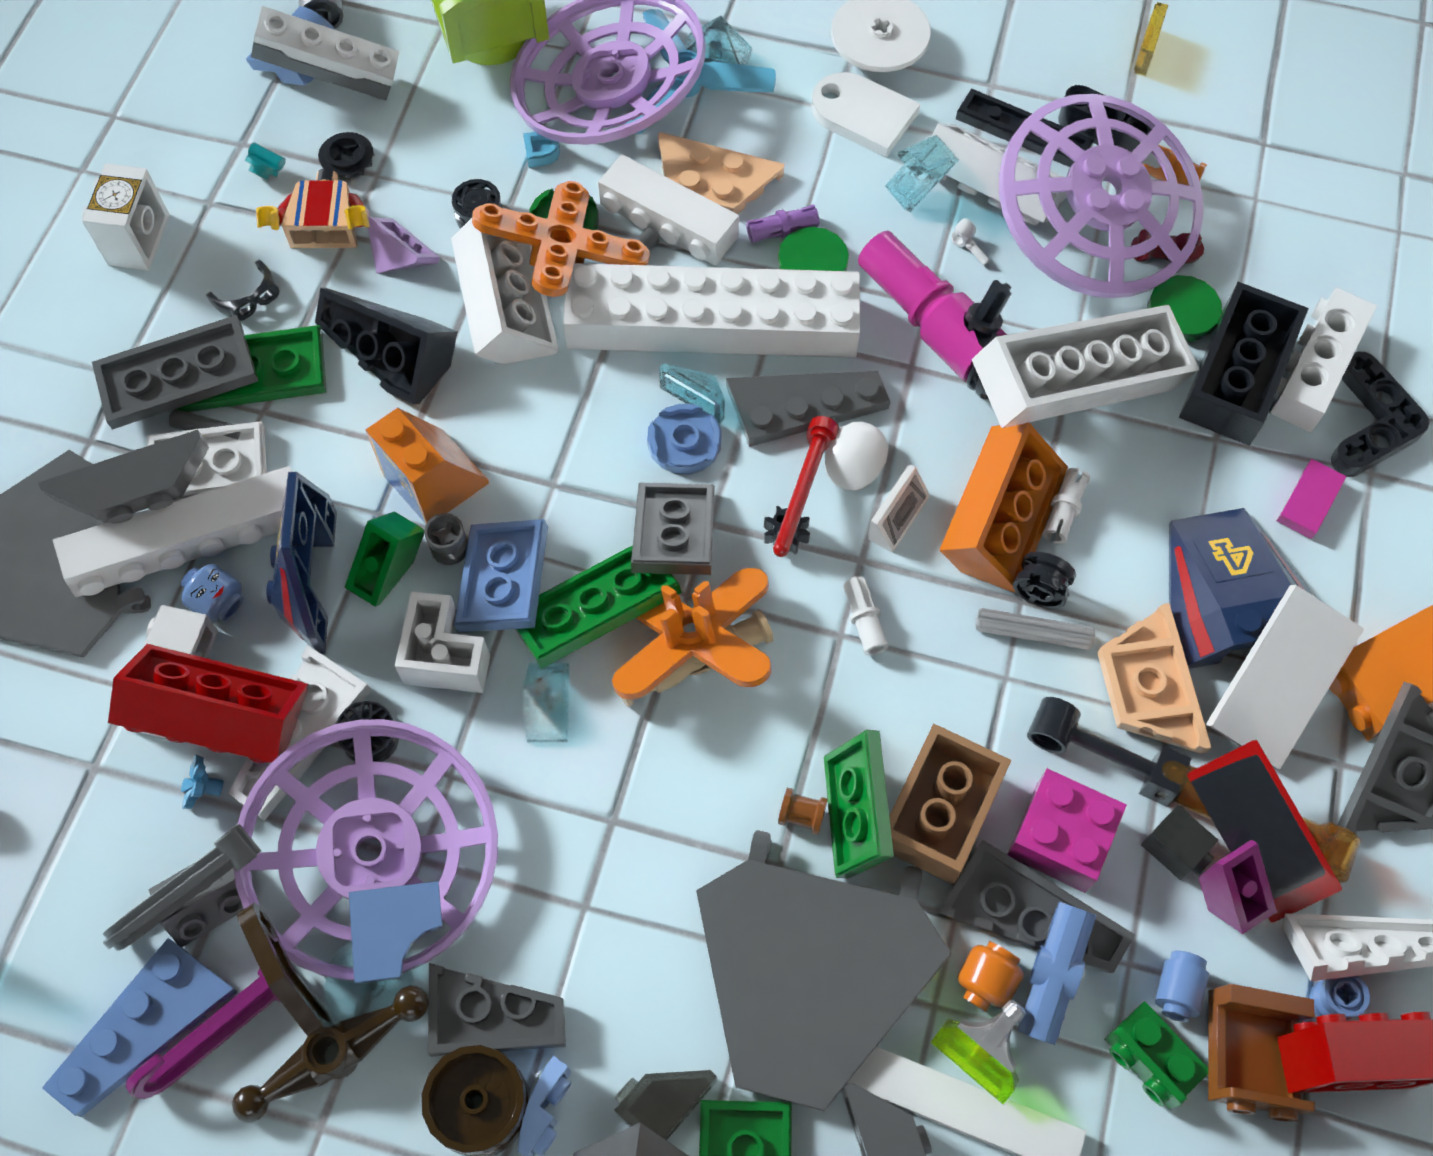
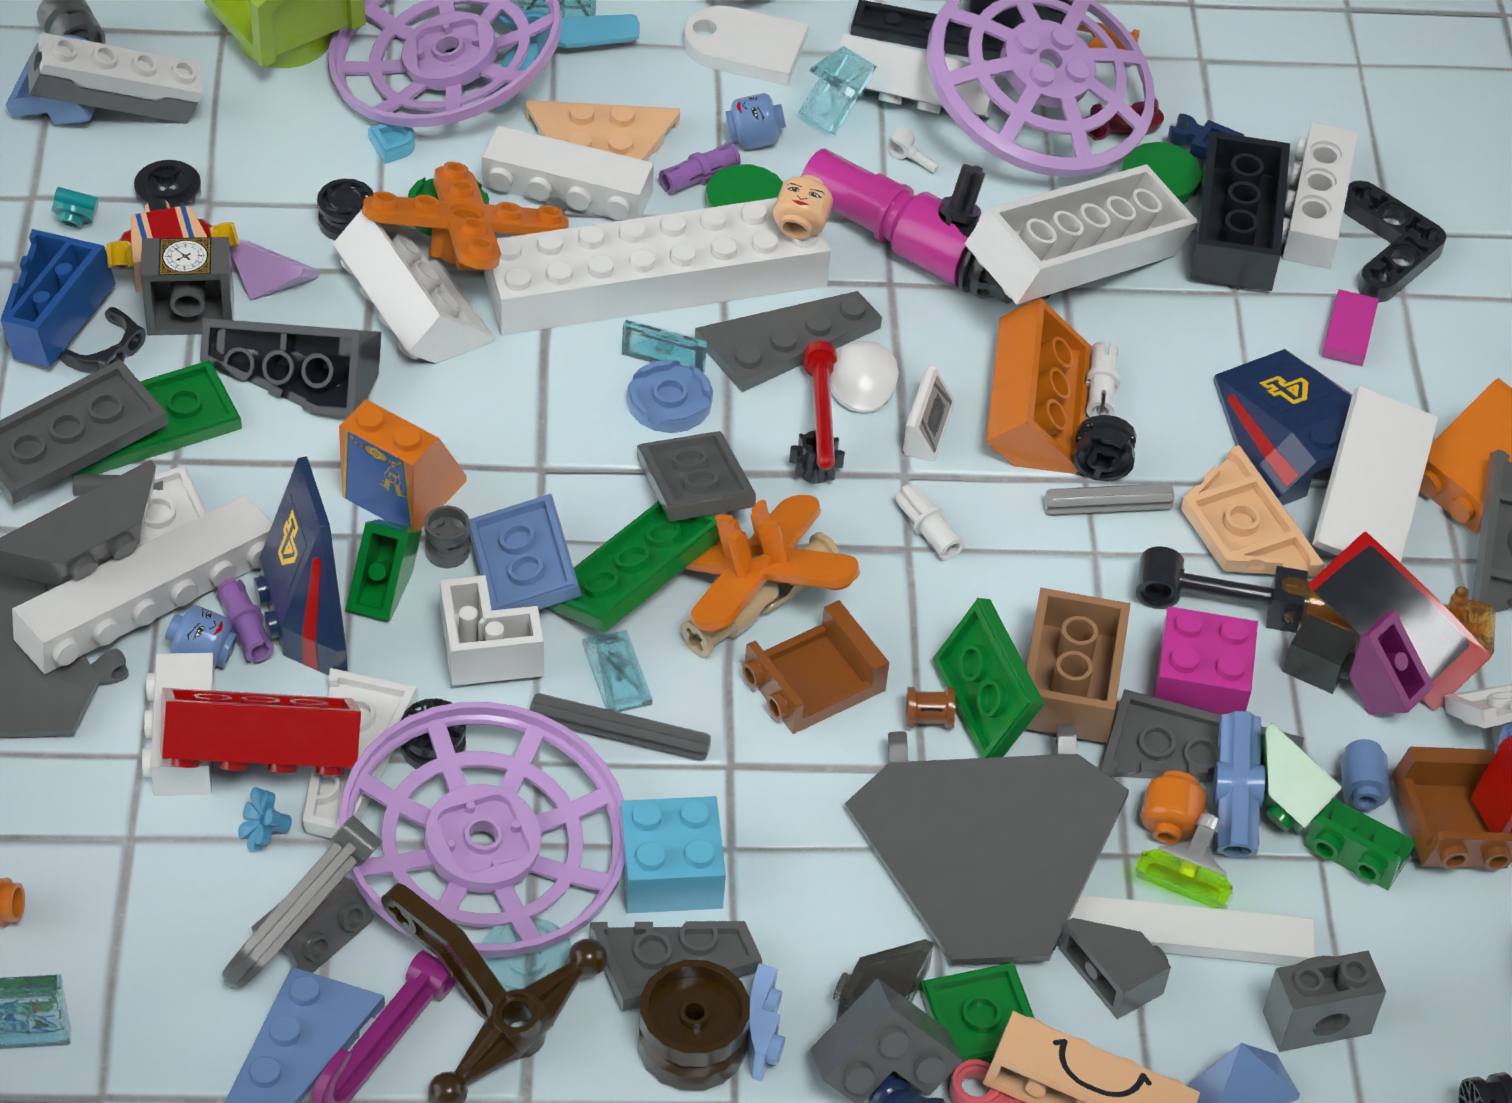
camera: 20 degrees left, 15 degrees down
medium blue tile [349,881,443,984] -> none
none -> blue wedge [0,229,116,367]
none -> dark grey brick [141,237,234,336]
none -> medium lavender pin [216,578,274,662]
none -> dark grey axle [530,693,711,760]
none -> medium azure brick [620,796,726,914]
none -> medium blue head [726,93,786,150]
none -> dark orange panel [742,600,890,734]
none -> light nougat head [773,175,833,240]
none -> dark blue plate [1167,113,1244,160]
none -> slope [1261,723,1342,835]

